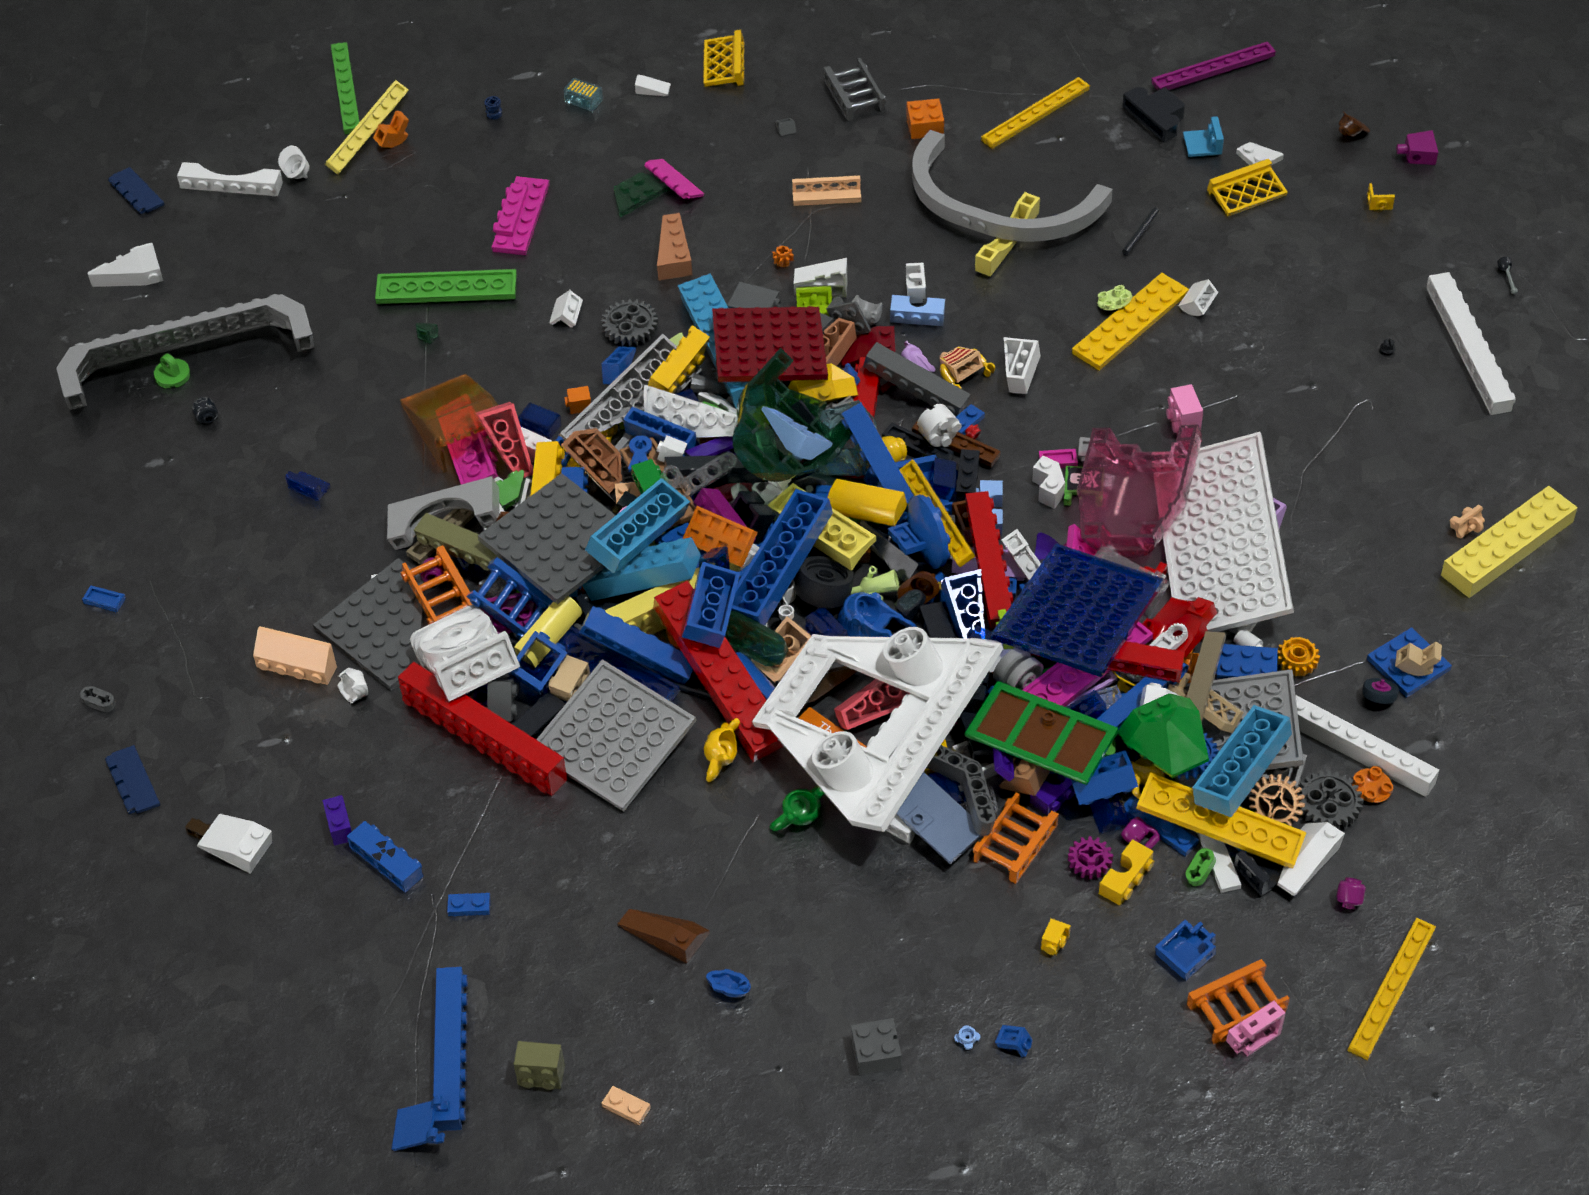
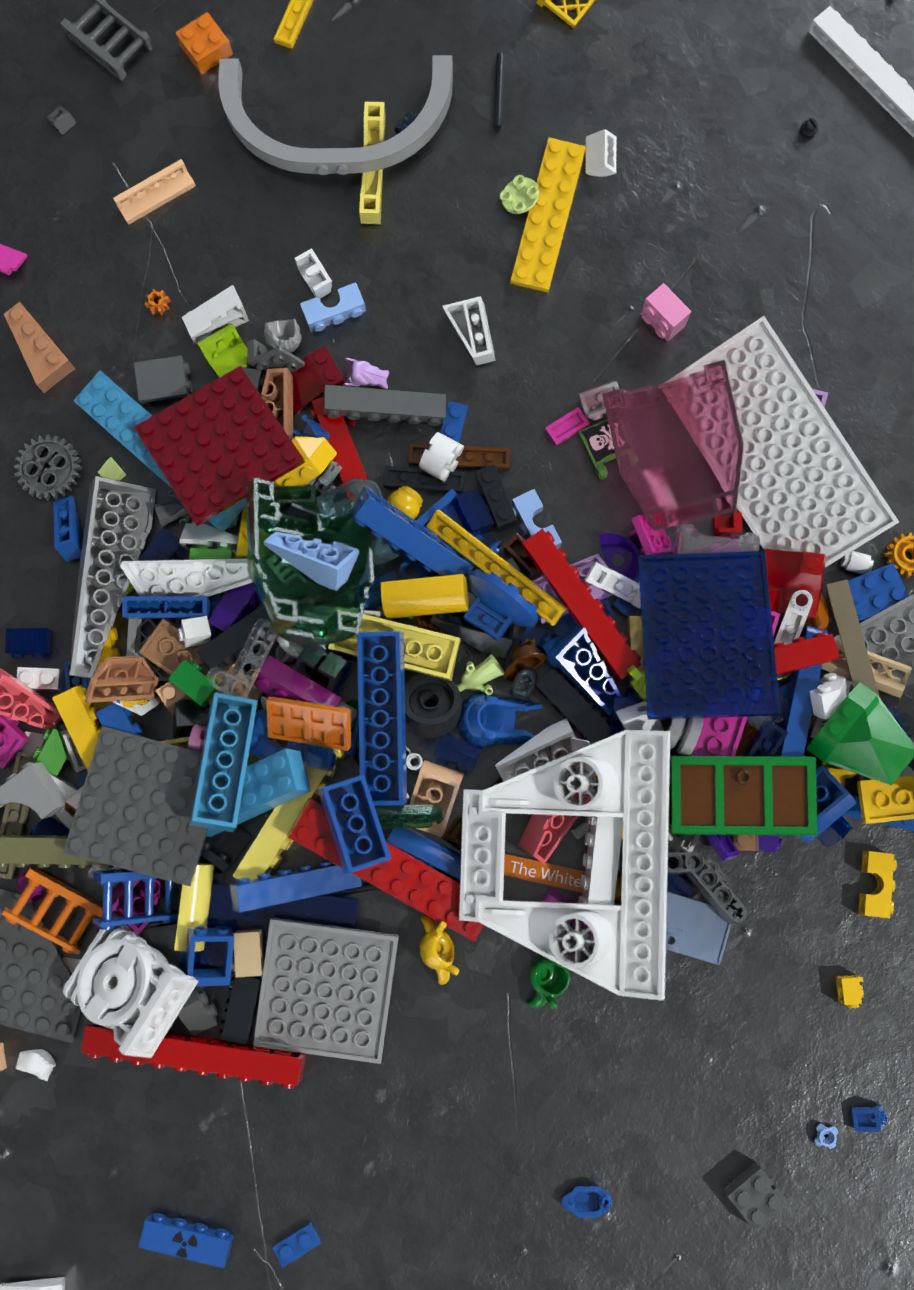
camera: 30 degrees left, 30 degrees up
dark purple brick [322,795,352,846] -> none
orange brick [564,386,591,414] -> none
reddish brown wedge [618,909,710,964] -> none
blue piece [628,436,652,472] -> none
yellow wedge [648,325,710,394] -> none
torso [939,346,995,389] -> none
red plate [965,424,981,439] -> none
orange fence [972,792,1059,884] -> none
white brick [1032,456,1065,509] -> none
magenta gear [1068,836,1113,879] -> none
magenta piece [1121,817,1160,849] -> none

